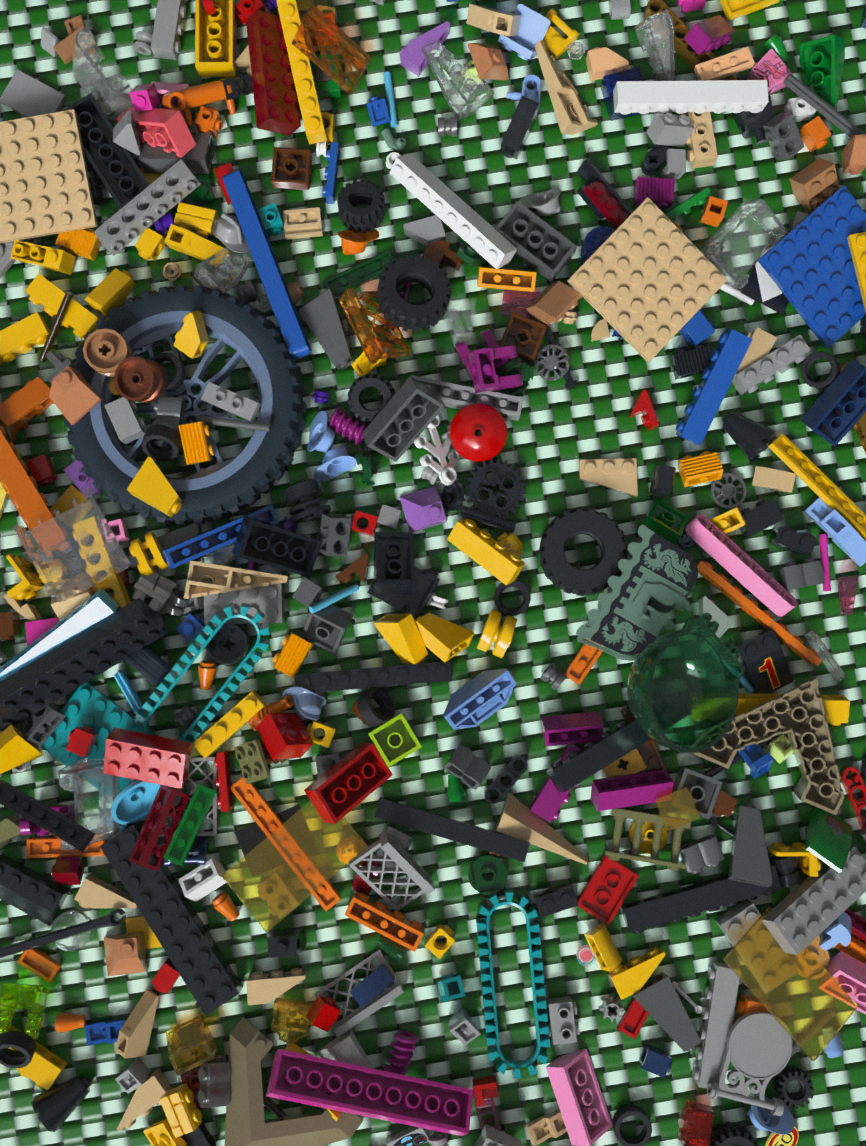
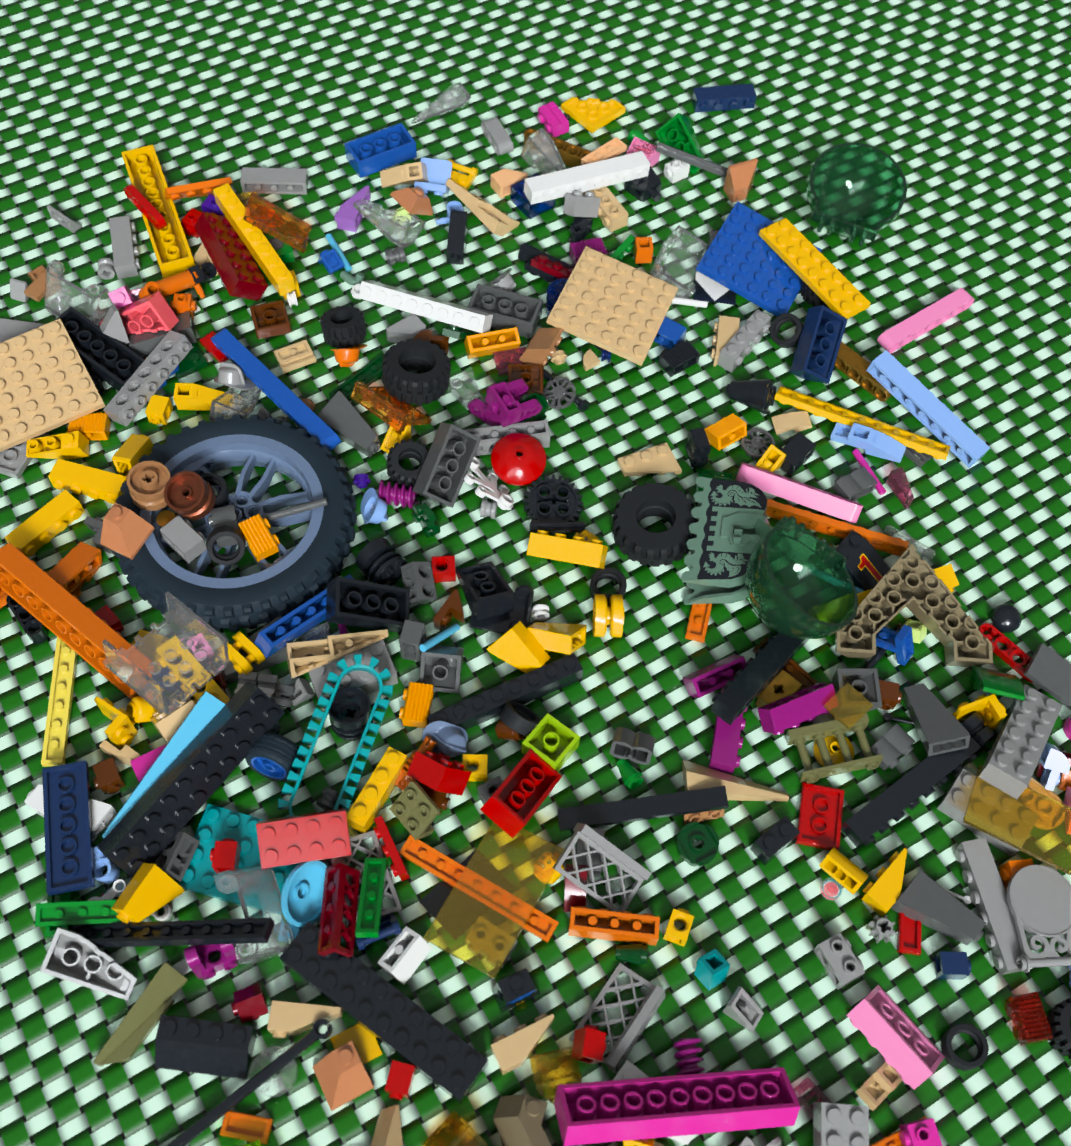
camera: 25 degrees left, 25 degrees down
orange tile [26,835,106,858] -> none
dark brown bar [38,291,73,362] -> none
medium lavender plate [63,460,100,500] -> none
medium azure axle [114,671,150,724] -> none
yellow slope [127,456,182,518] -> none
dark purple wheel [154,211,175,236] -> none
tan plate [163,262,182,281] -> none
yellow slope [173,311,209,359] -> none
yellow brick [174,202,219,238] -> none
blue bracket [175,613,206,643] -> none
orange cone [198,661,217,690] -> none
light grey plate [201,382,261,422] -> none
orange cone [212,891,240,922] -> none
teal brick [257,203,285,237] -> none
light blue piece [313,447,357,482] -> none
blue plate [322,142,340,204] -> none
dark blue slope [350,964,394,1008] -> none
light grey slope [377,504,401,529] -> none
medium lavender slope [399,486,447,532] -> none
black gear [442,480,467,511] -> none
medium blue wedge [443,668,516,730] -> none
red panel [472,1075,499,1107] -> none
teal piece [476,889,550,1079] -> none
black beam [484,755,528,804] -> none
dark grey wheel [540,663,567,690] -> none
clear plate [567,42,586,60] -> none
red slope [628,389,659,431] -> none
light grey panel [661,149,686,179] -> none
blue brick [675,329,752,445] -> none
magenta brick [684,15,735,55] -> none
dark grey brick [763,113,804,160] -> none
black brick [769,526,816,554] -> none
medium nougat slope [790,158,839,214] -> none
orange brick [799,116,831,152] -> none

